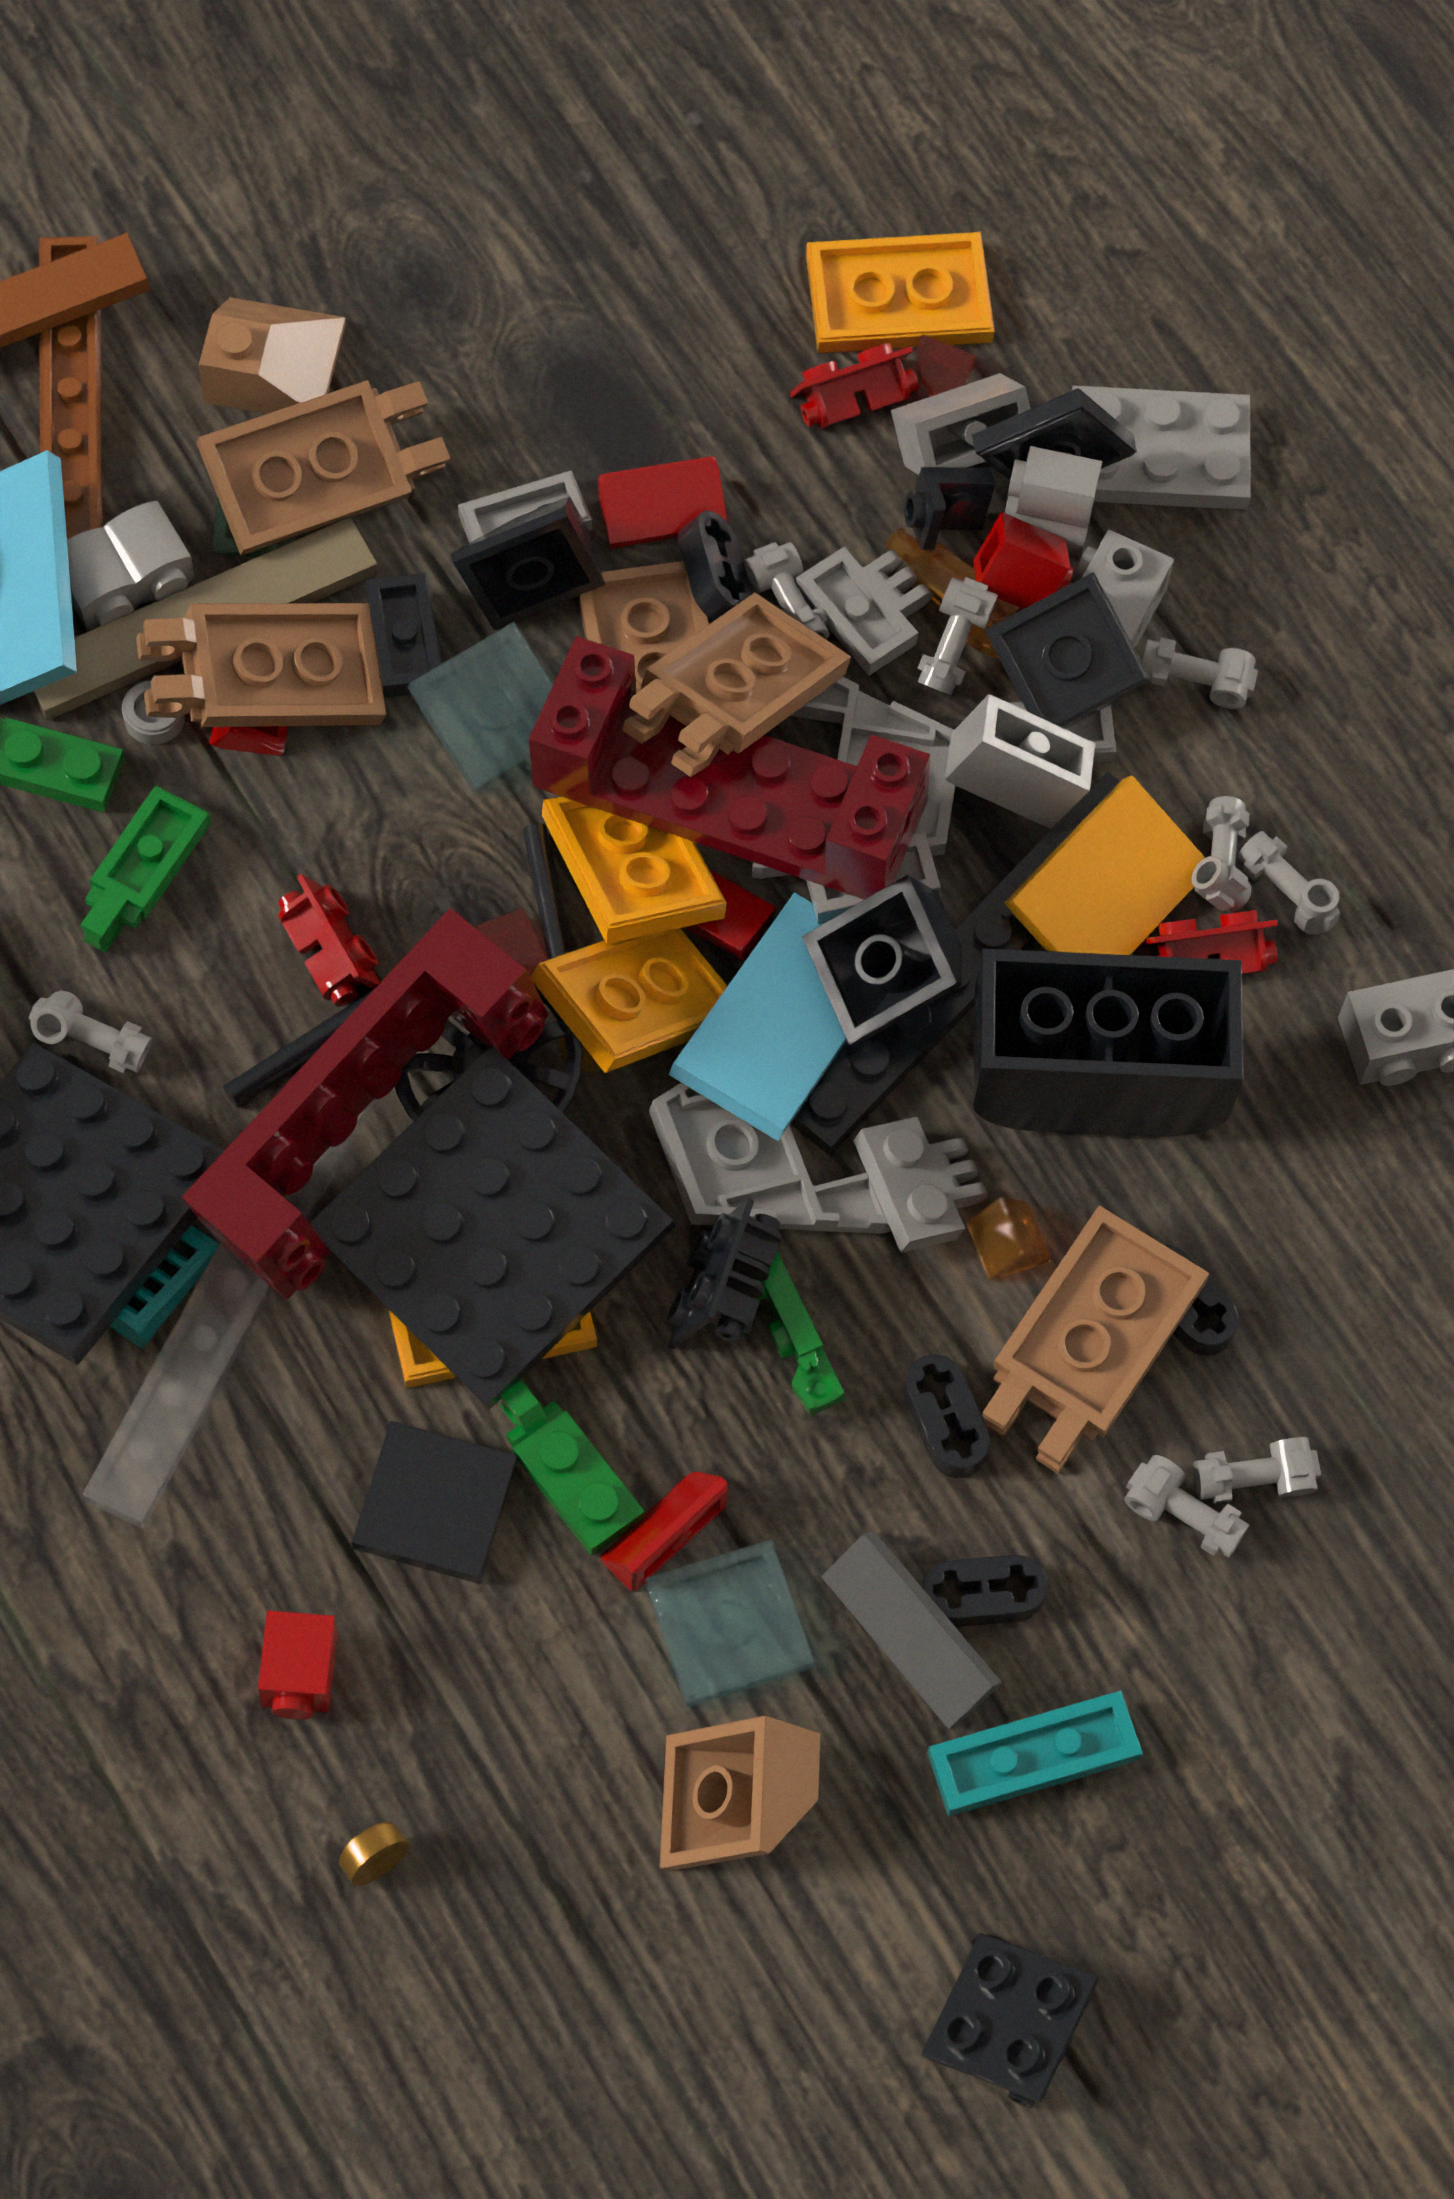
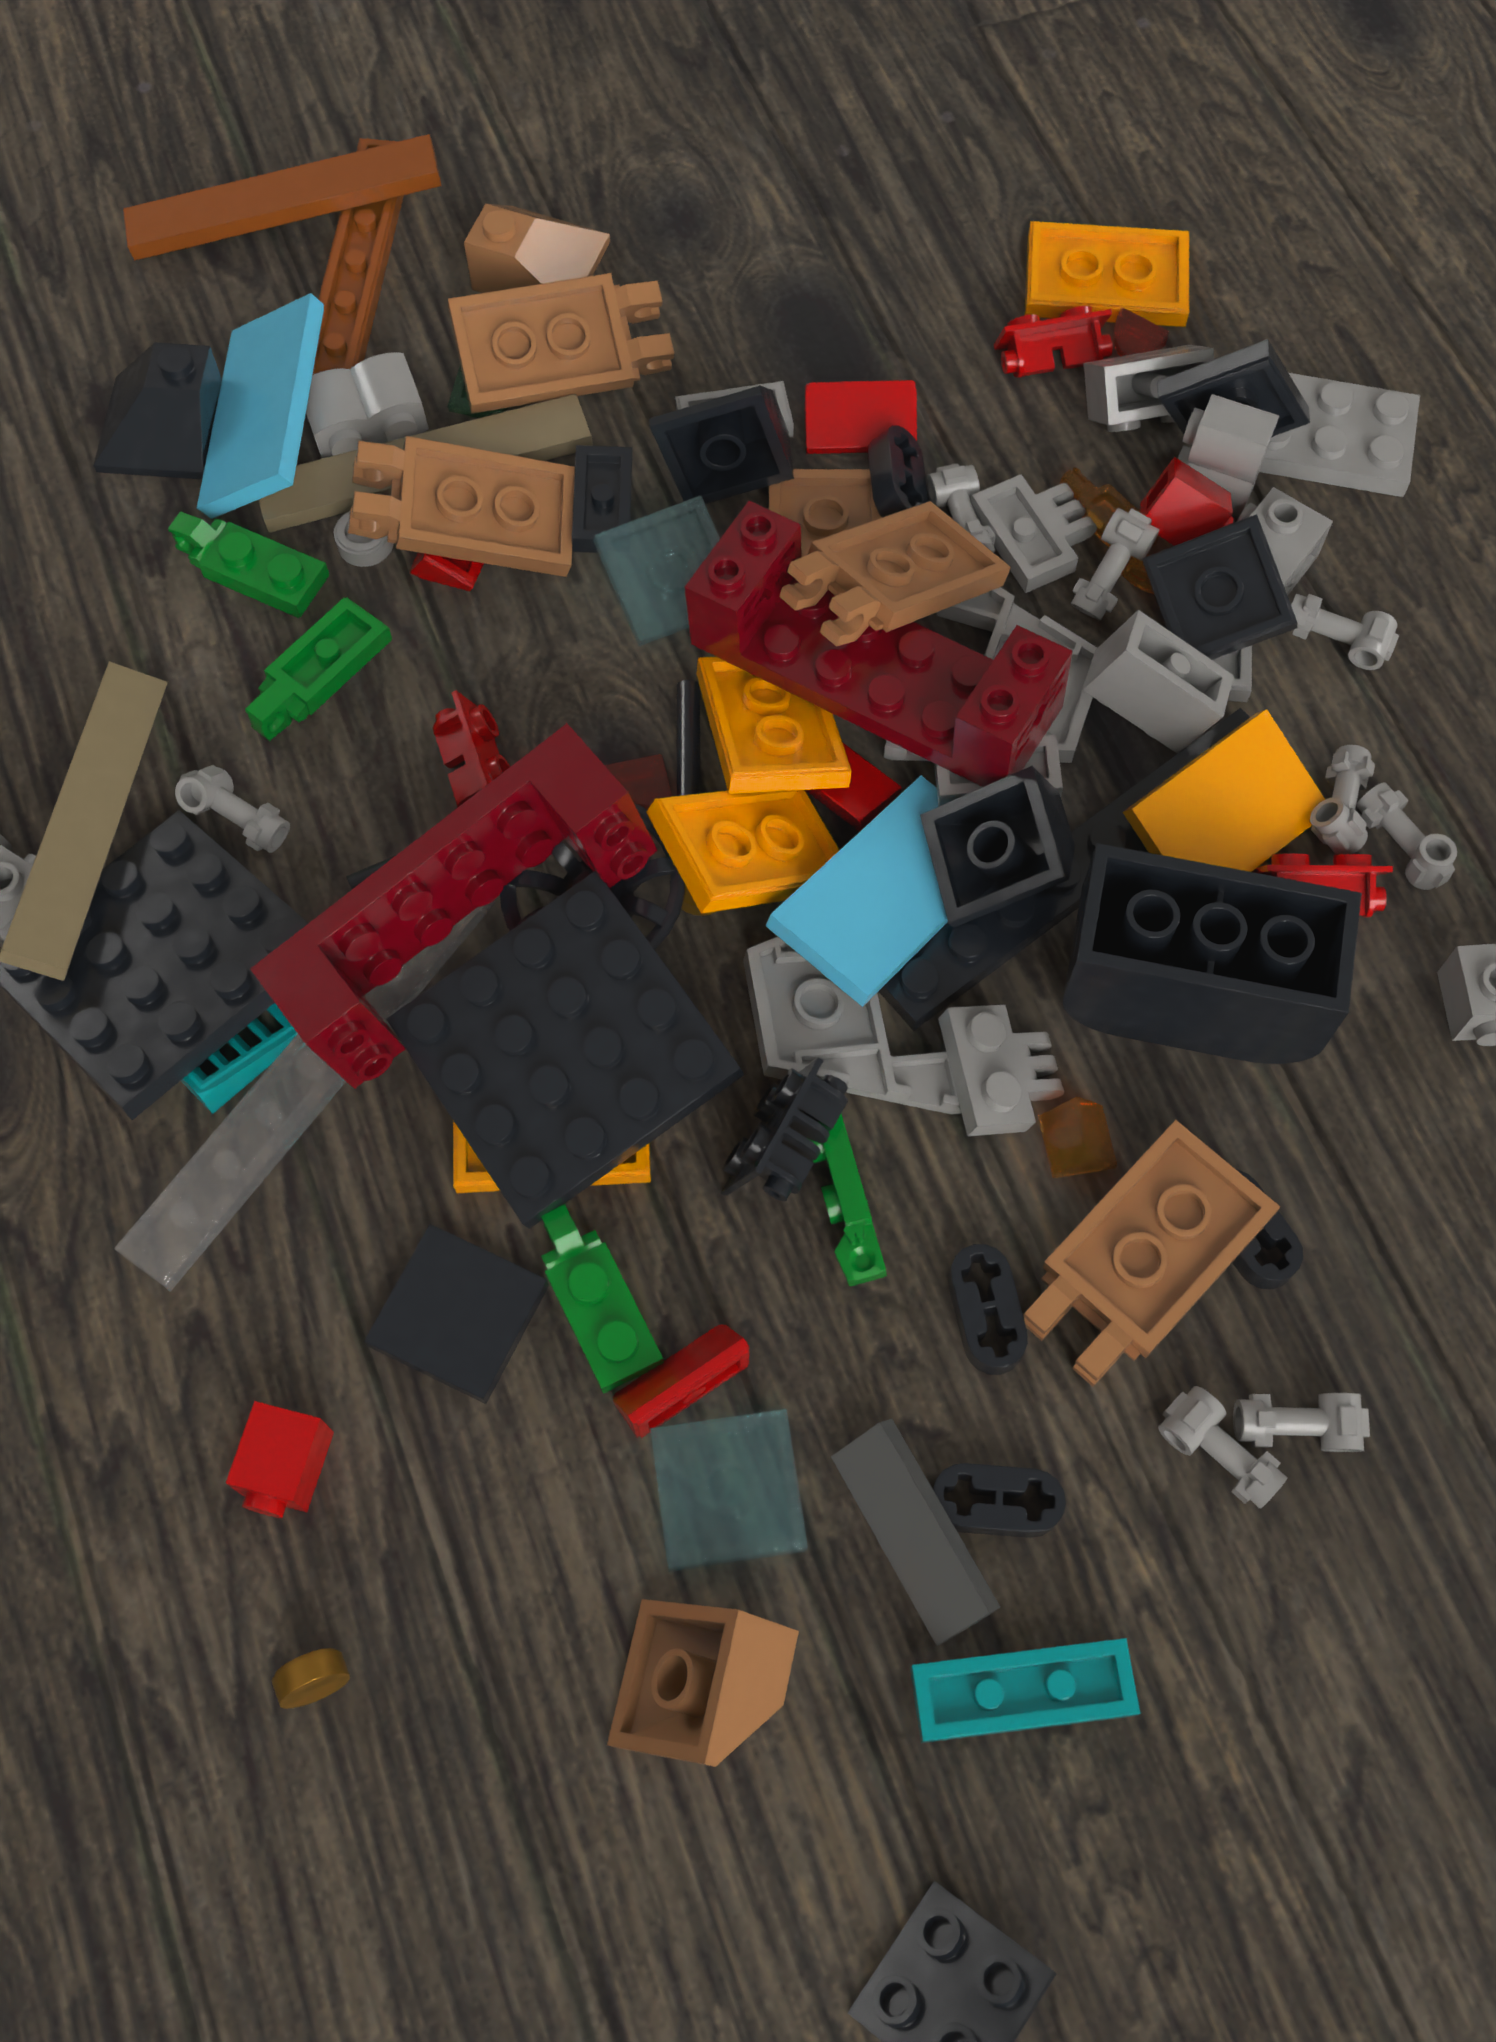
camera: 15 degrees right, 0 degrees up
black bracket [904,467,996,551] -> none

